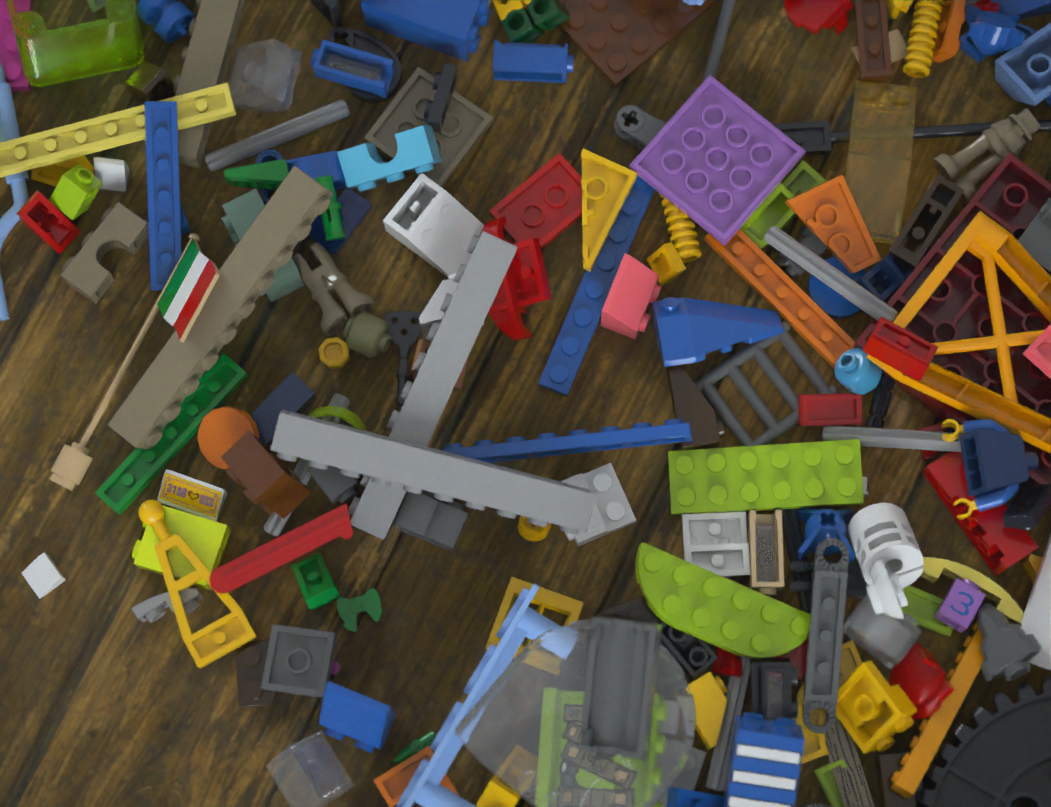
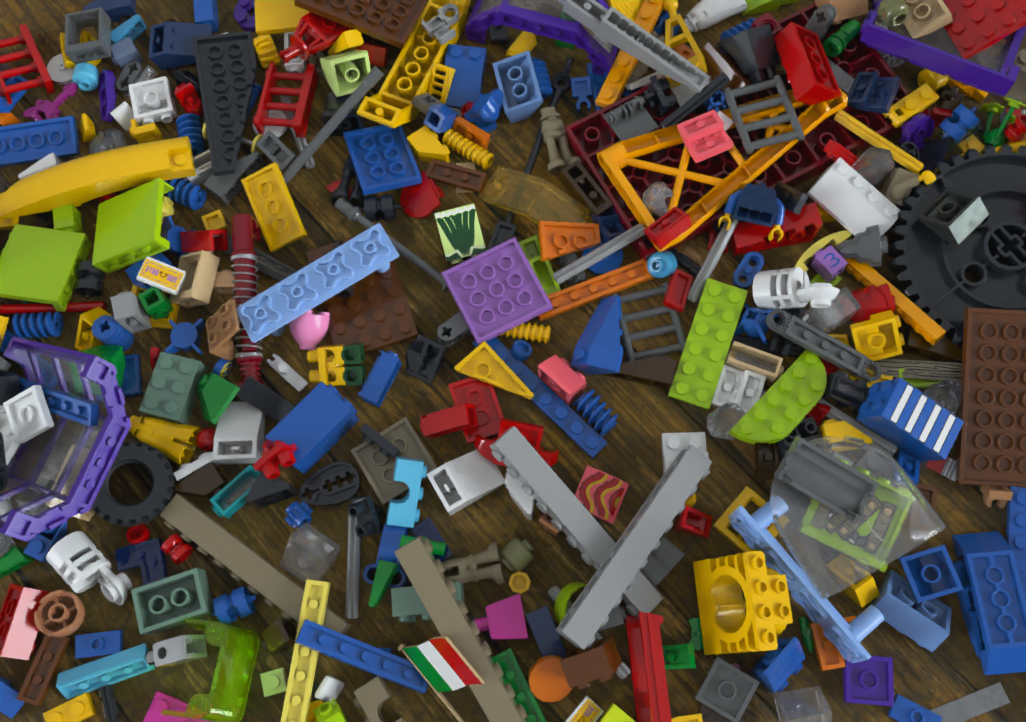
camera: 65 degrees left, 5 degrees down
blue window [311,40,395,98] -> none
black piece [385,310,421,407] -> none
blue plate [441,419,693,463] -> none
yellow tile [647,242,686,286] -> none
none -> yellowish green plate [260,668,288,697]
none -> blue gear [284,501,313,529]
none -> black hips [347,495,383,537]
none -> black slope [406,335,446,384]
none -> red window [420,402,478,438]
none -> slope [434,203,486,264]
none -> dark pink torso [474,594,528,640]
none -> blue tile [510,340,532,361]
none -> blue piece [573,389,618,437]
none -> slope [575,465,629,525]
none -> clear hair [642,182,673,218]
none -> red slope [674,505,713,538]
none -> yellow hose [693,551,793,655]
none -> clear hair [706,402,746,440]
none -> blue plate [732,252,764,290]

